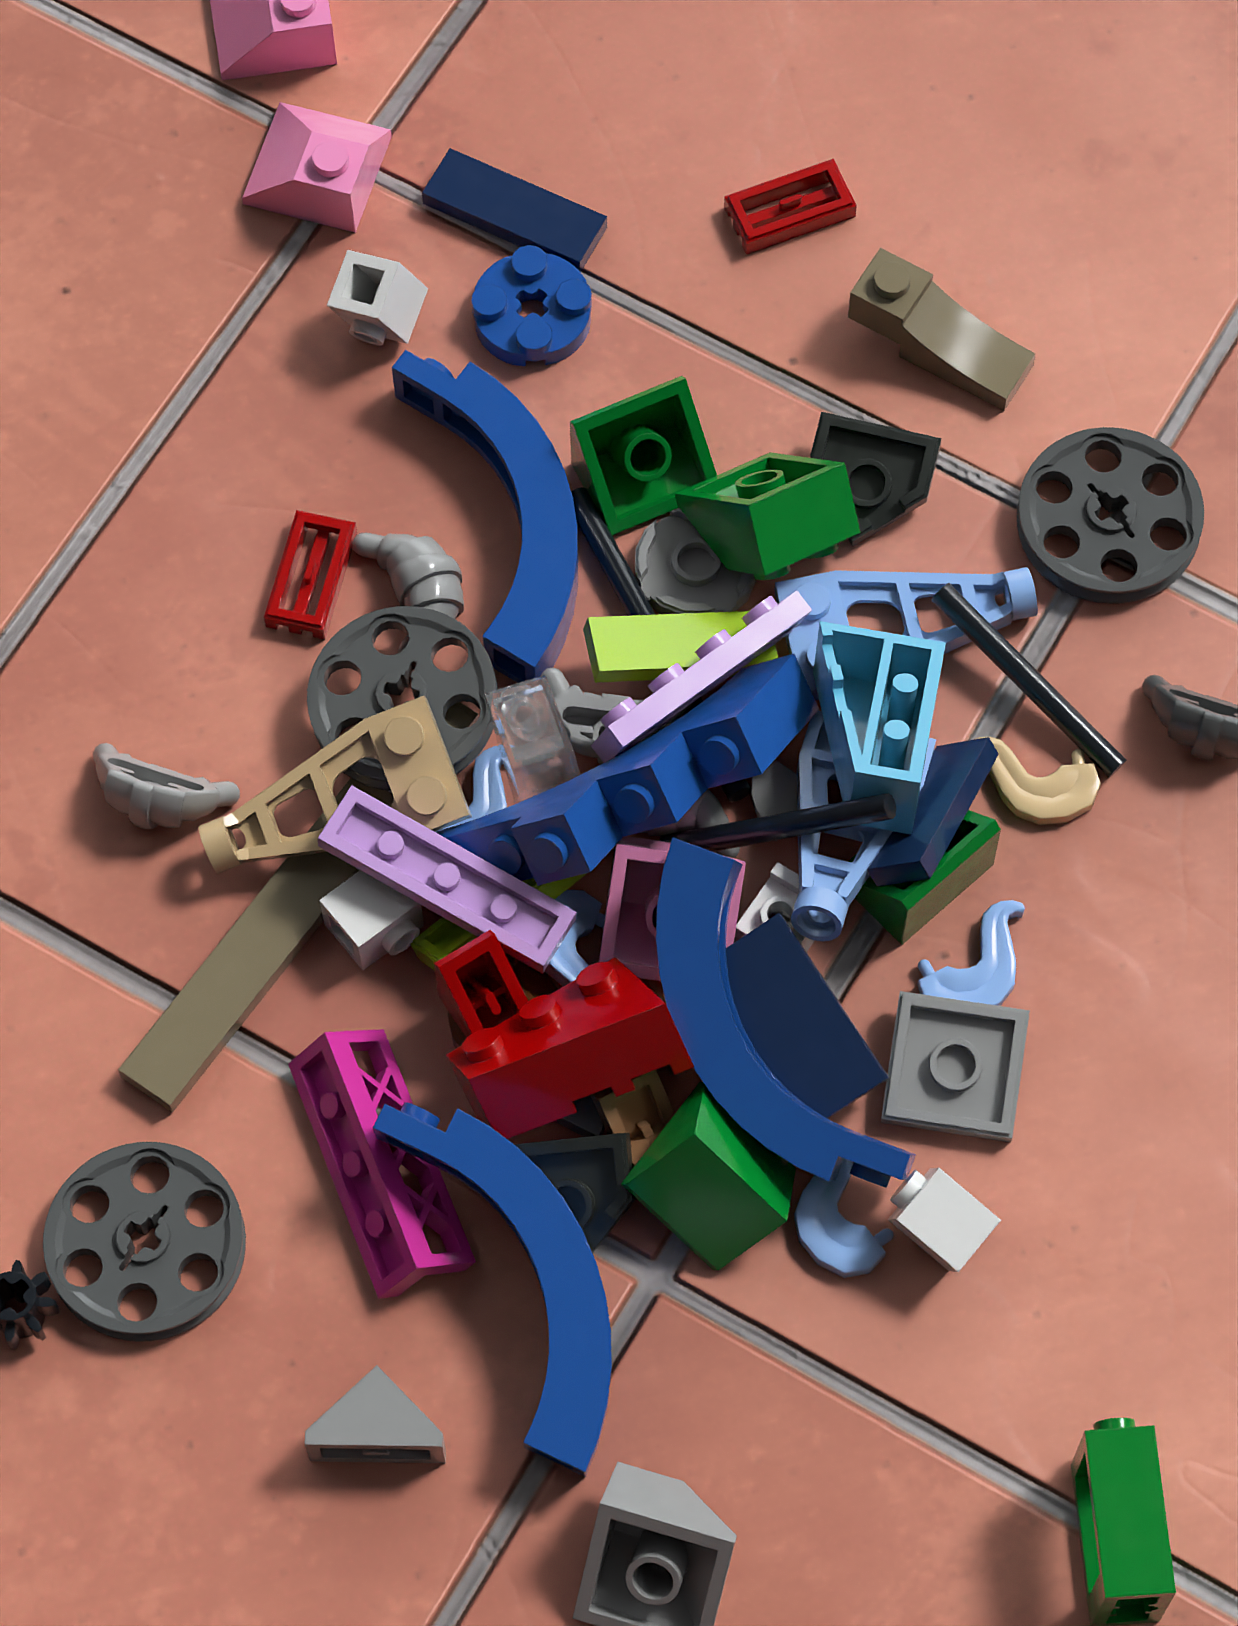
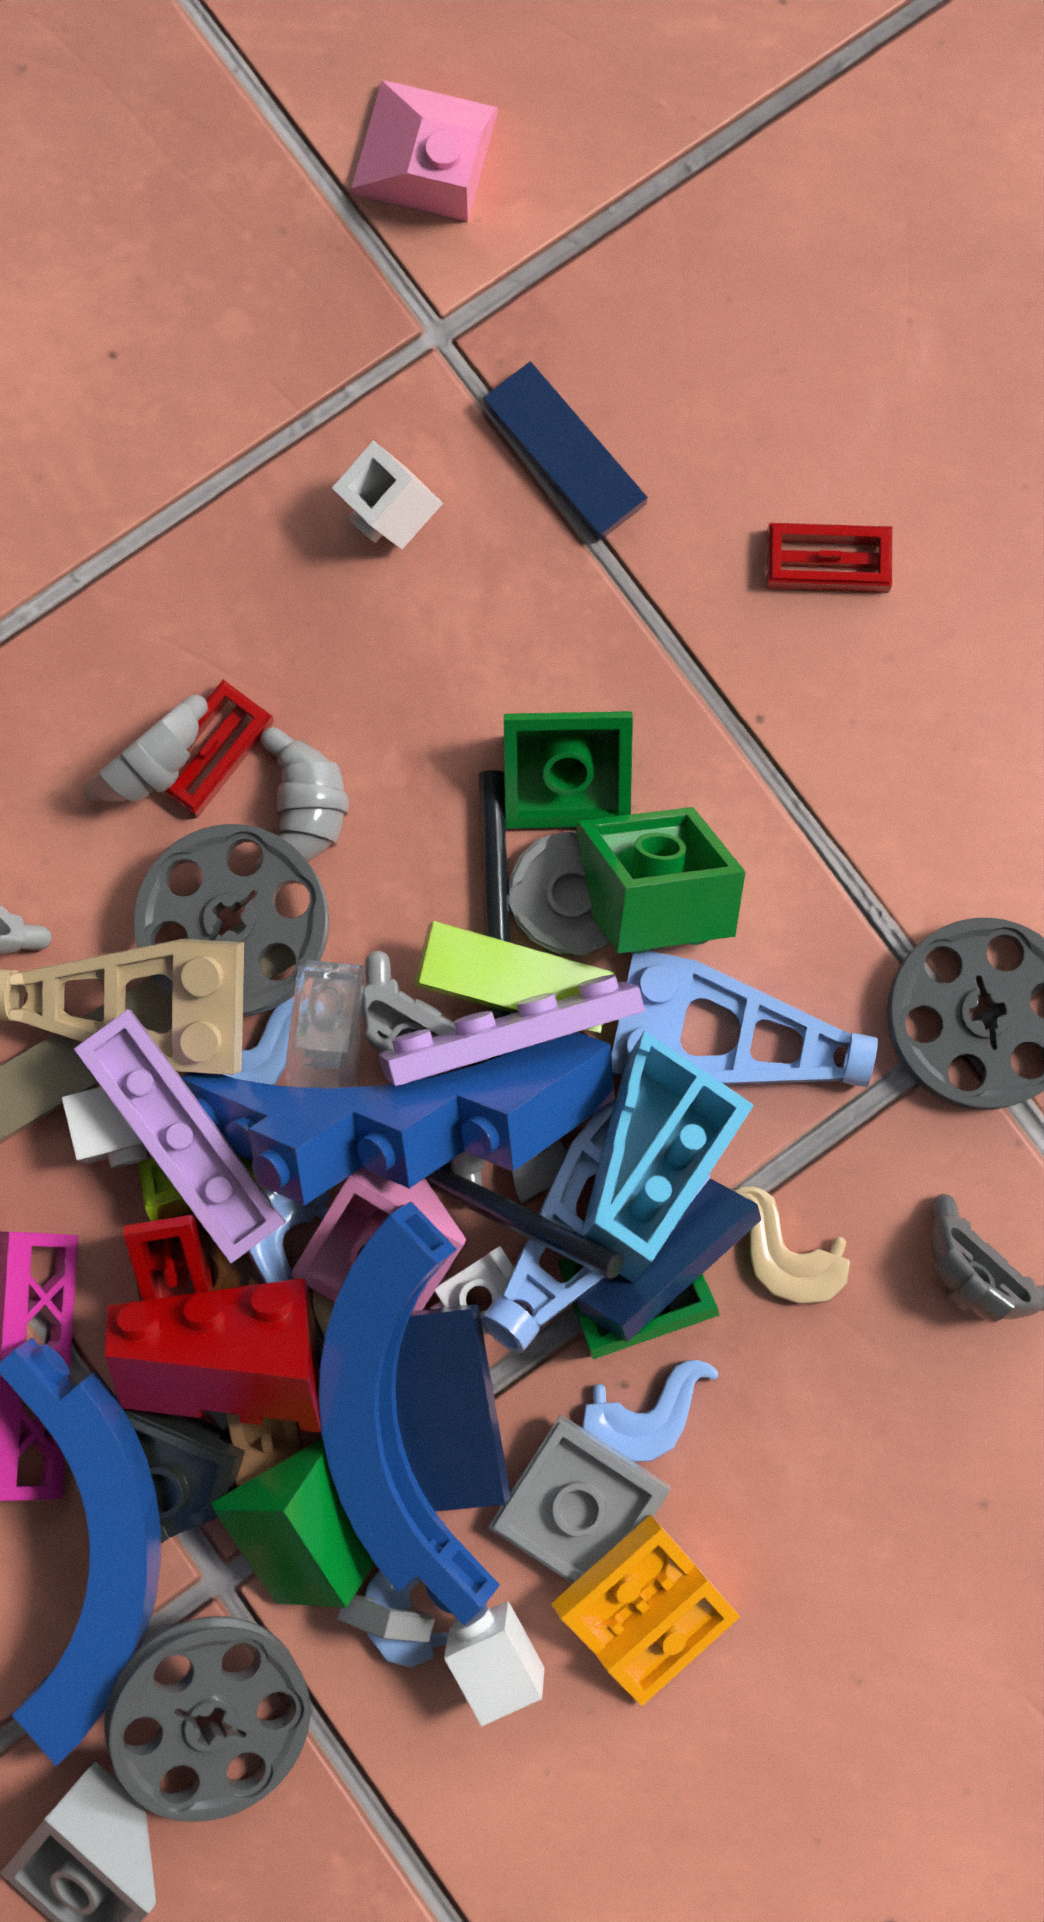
camera: 20 degrees right, 15 degrees up
bright pink slope [242,102,392,233] -> none
blue arch [392,350,578,694] -> none
blue plate [471,245,592,366] -> none
pearl dark grey plate [810,412,941,546] -> none
dark tan slope [848,248,1036,411] -> none
black bar [931,583,1127,778] -> none
none -> light grey piece [84,694,208,803]
none -> dark grey wedge [104,1616,310,1822]
none -> light grey tile [337,1595,435,1642]
none -> light orange slope [551,1514,740,1706]

